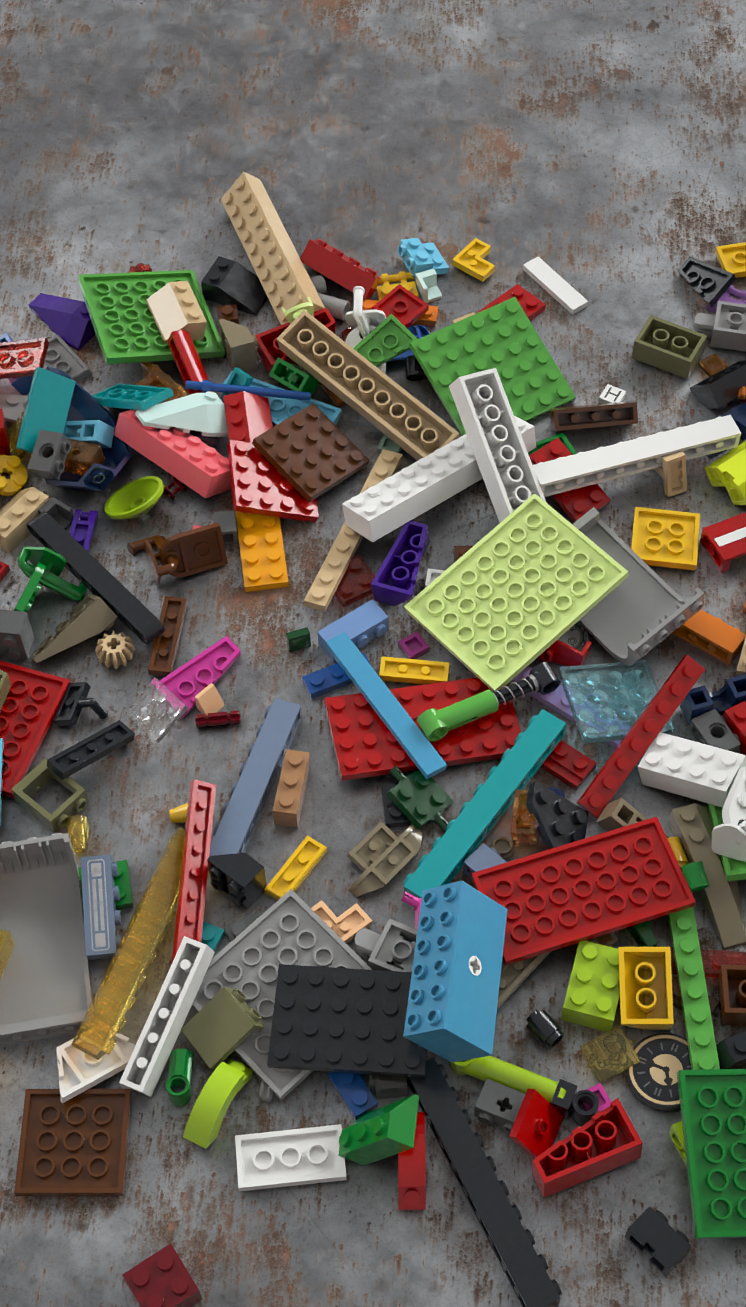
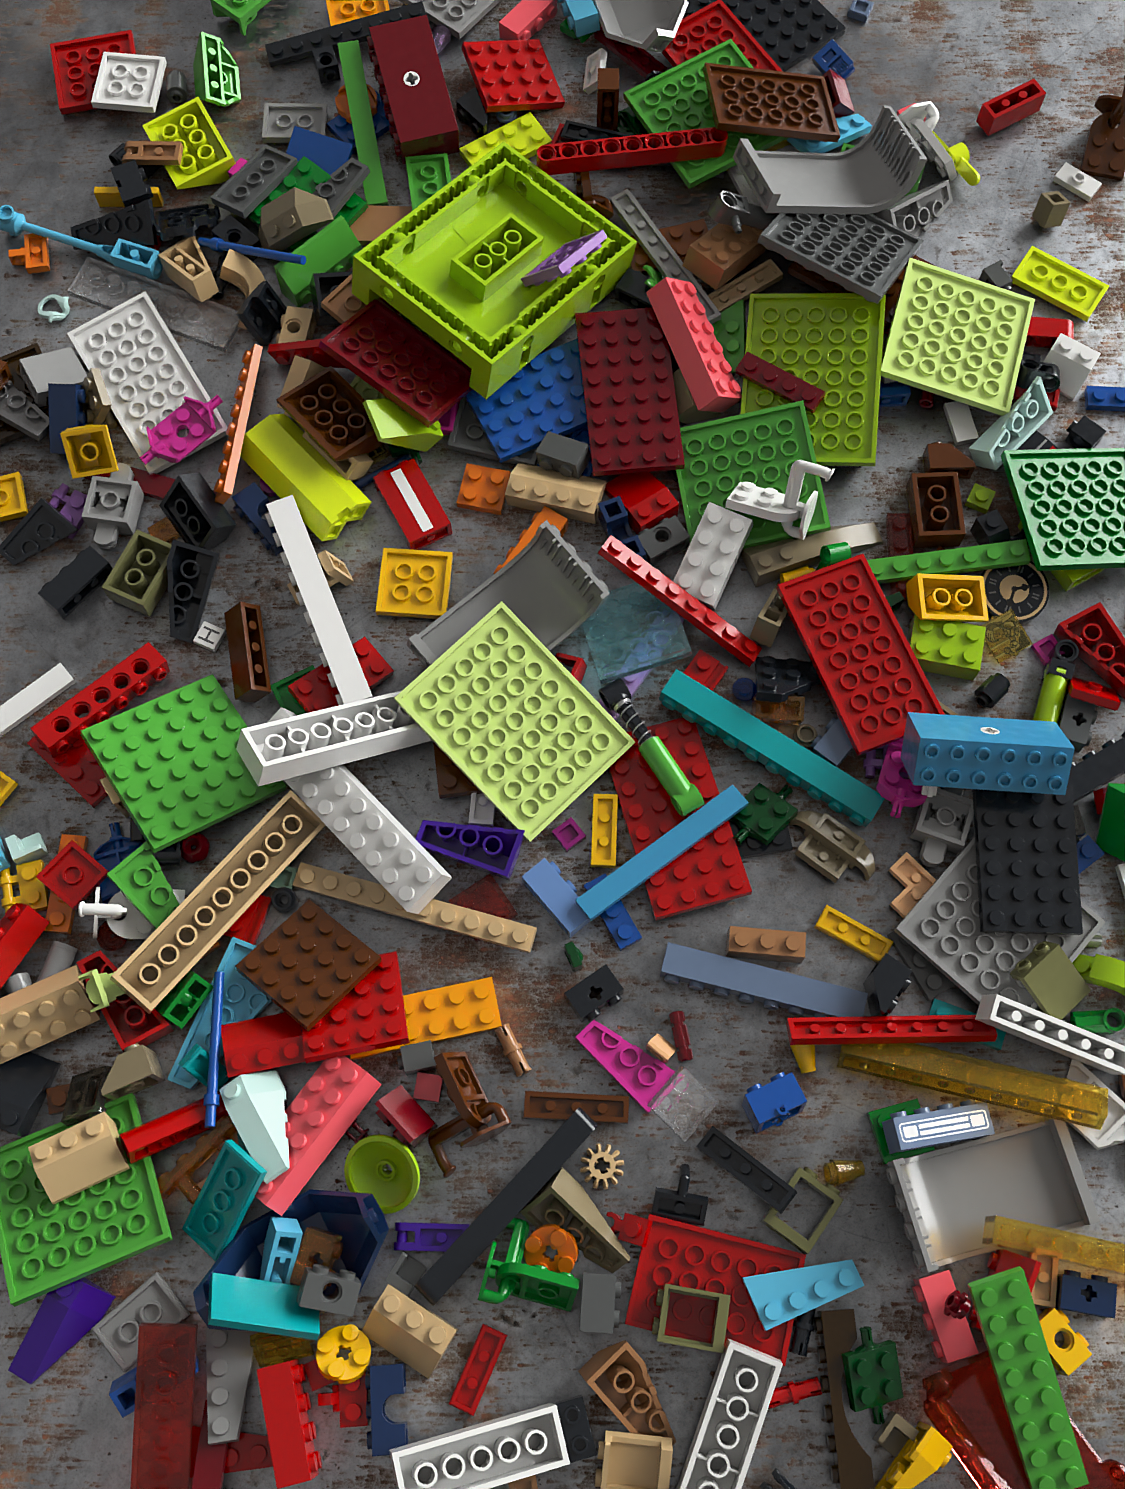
camera: 95 degrees left, 15 degrees up
none -> red brick [30,642,170,758]
none -> black brick [38,546,113,619]
none -> clear smoke plate [61,1066,112,1127]
none -> black wedge [167,540,220,644]
none -> dark red plate [180,833,210,863]
none -> red plate [223,895,272,945]
none -> black plate [271,887,297,912]
none -> dark red slope [375,1085,437,1148]
none -> medium nougat pin [494,1023,532,1077]
none -> orange plate [524,1224,579,1273]
none -> black brick [564,964,624,1022]
none -> red plate [606,1212,653,1248]
none -> blue brick [742,1072,807,1134]

